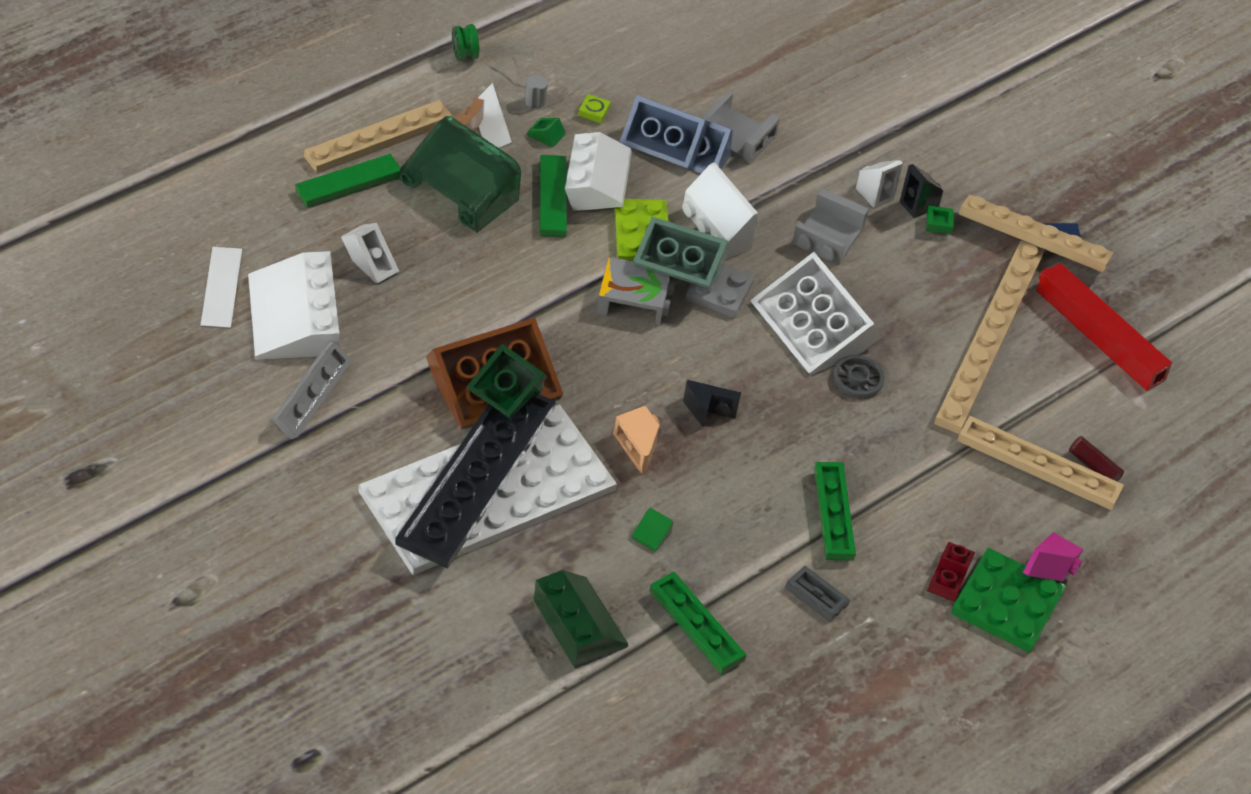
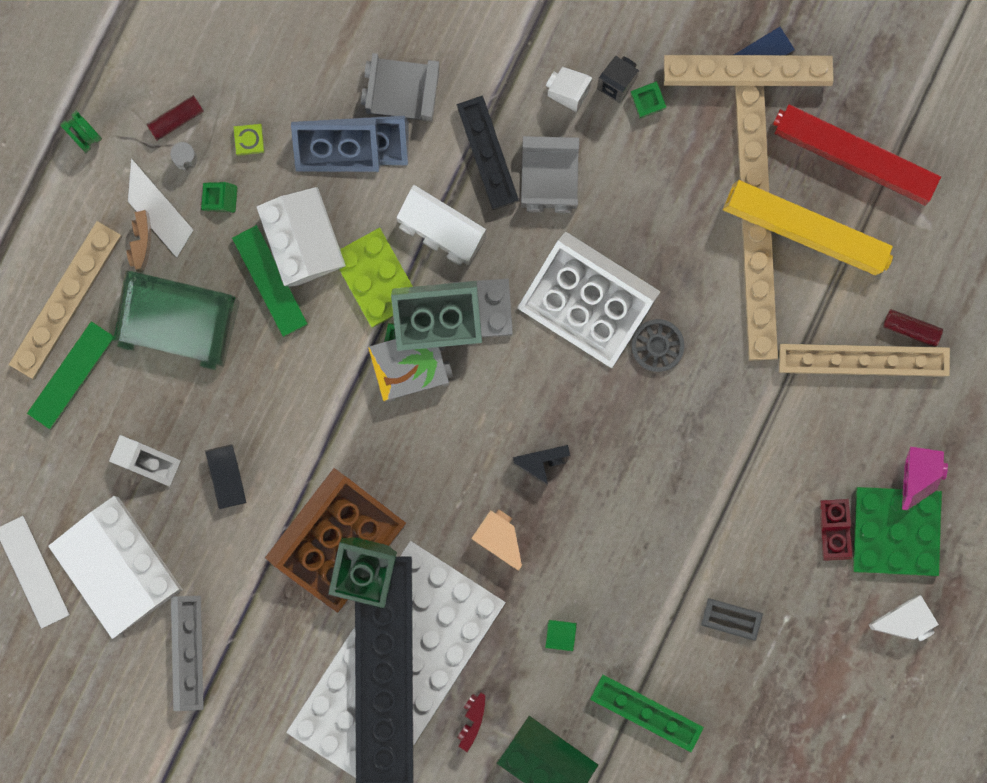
camera: 20 degrees left, 35 degrees up
green plate [814,462,856,561] -> none
none -> dark red piece [146,95,204,141]
none -> black slope [205,444,247,510]
none -> black plate [456,95,519,211]
none -> dark red slope [457,692,486,753]
none -> yellow brick [723,180,893,276]
none -> white slope [868,595,939,641]

